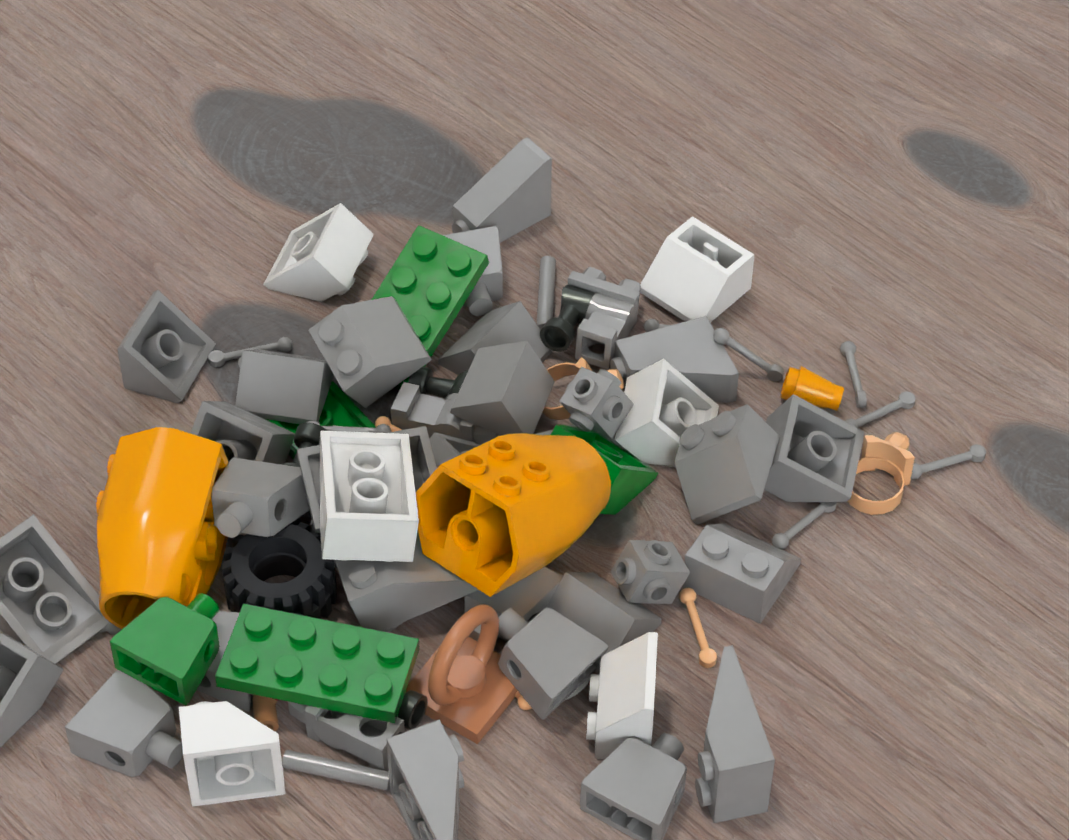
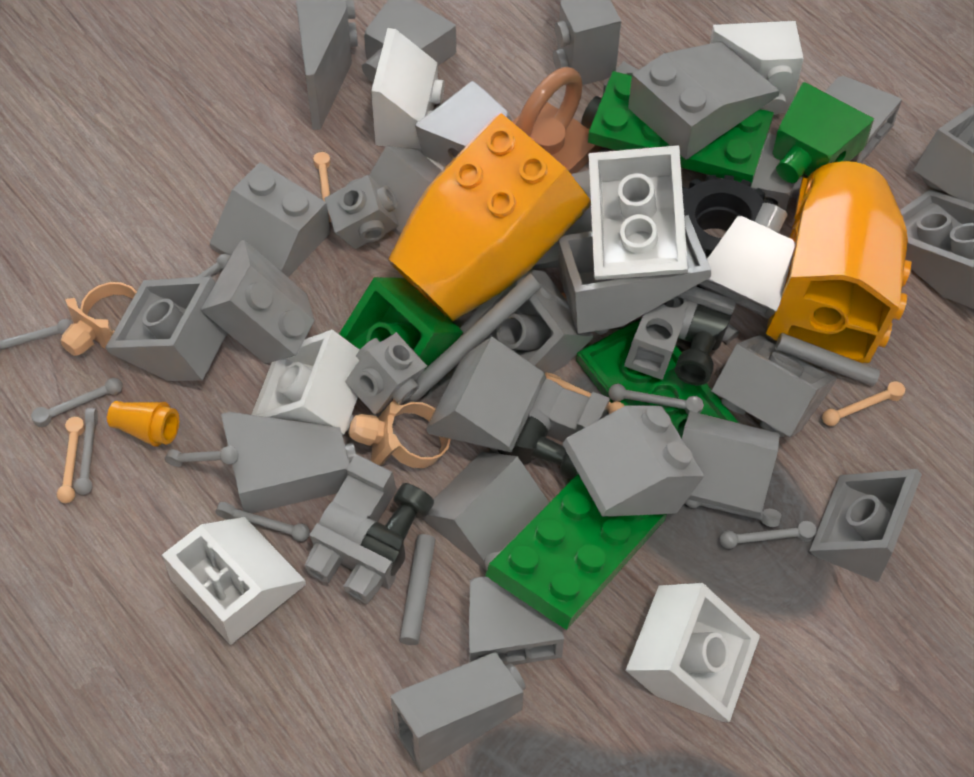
camera: 175 degrees left, 10 degrees up
none -> light nougat hinge [57,417,85,504]
none -> light grey slope [628,41,780,160]

